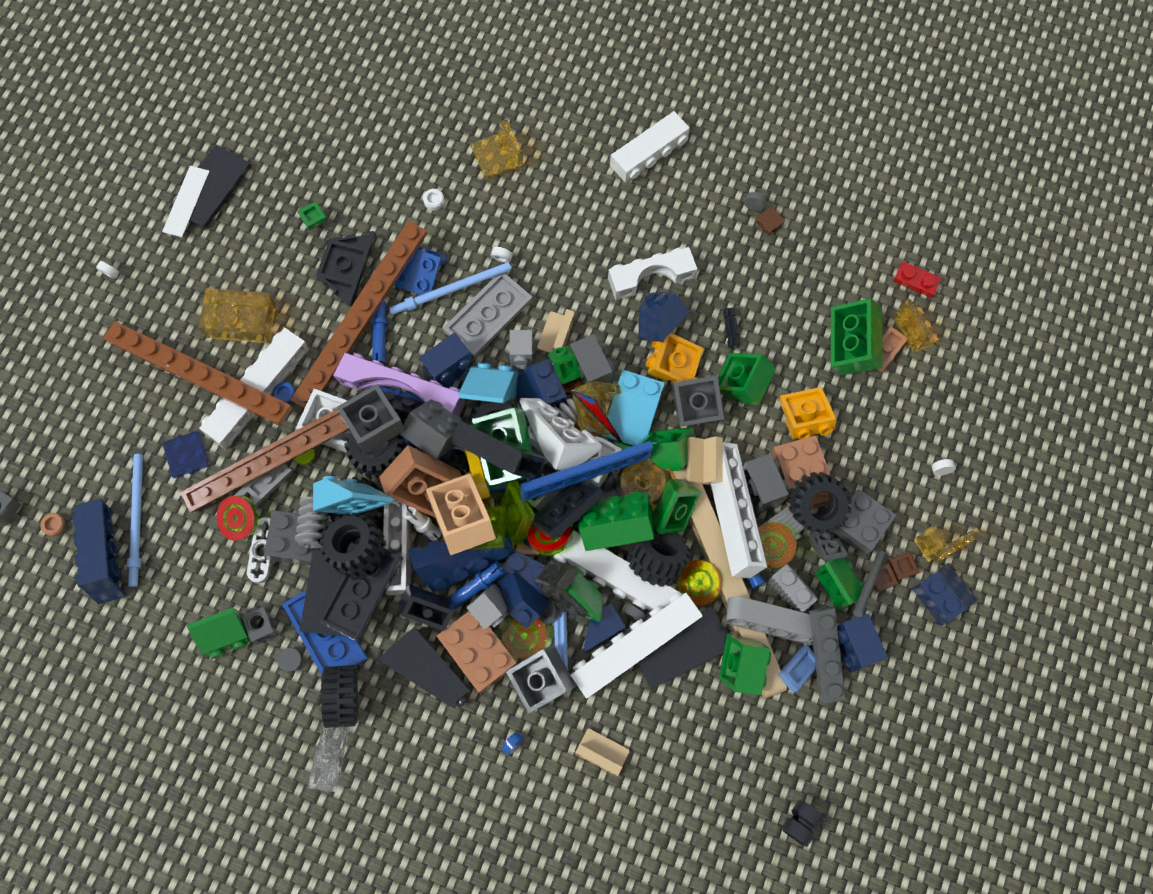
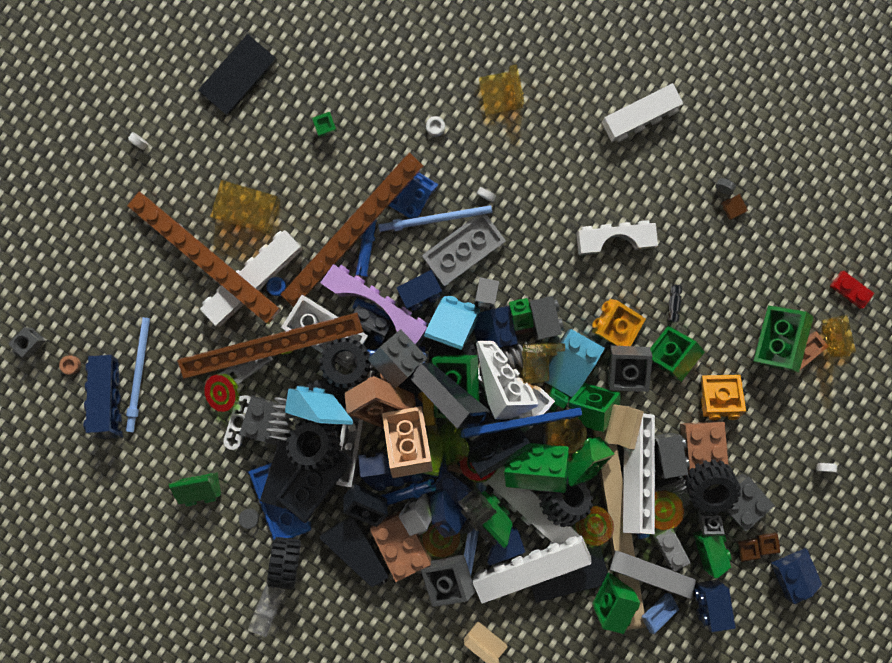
camera: 15 degrees right, 15 degrees up
white sticker [162,166,209,237] -> none
clear blue piece [162,431,209,479] -> none
dark grey brick [241,606,278,645] -> none
black wing [316,231,376,307] -> none
dark grey brick [336,384,405,454] -> none
white pin [404,506,442,541] -> none
blue tile [502,732,525,756] -> none
tan panel [537,309,575,354] -> none
sticker [571,390,622,442] -> none
dark grey tile [623,604,647,622] -> none
dark blue slope [638,292,690,342] -> none
dark grey plate [809,607,845,704] -> none
dark grey bar [853,550,886,617] -> none
clear yellow bracket [913,525,980,562] -> none

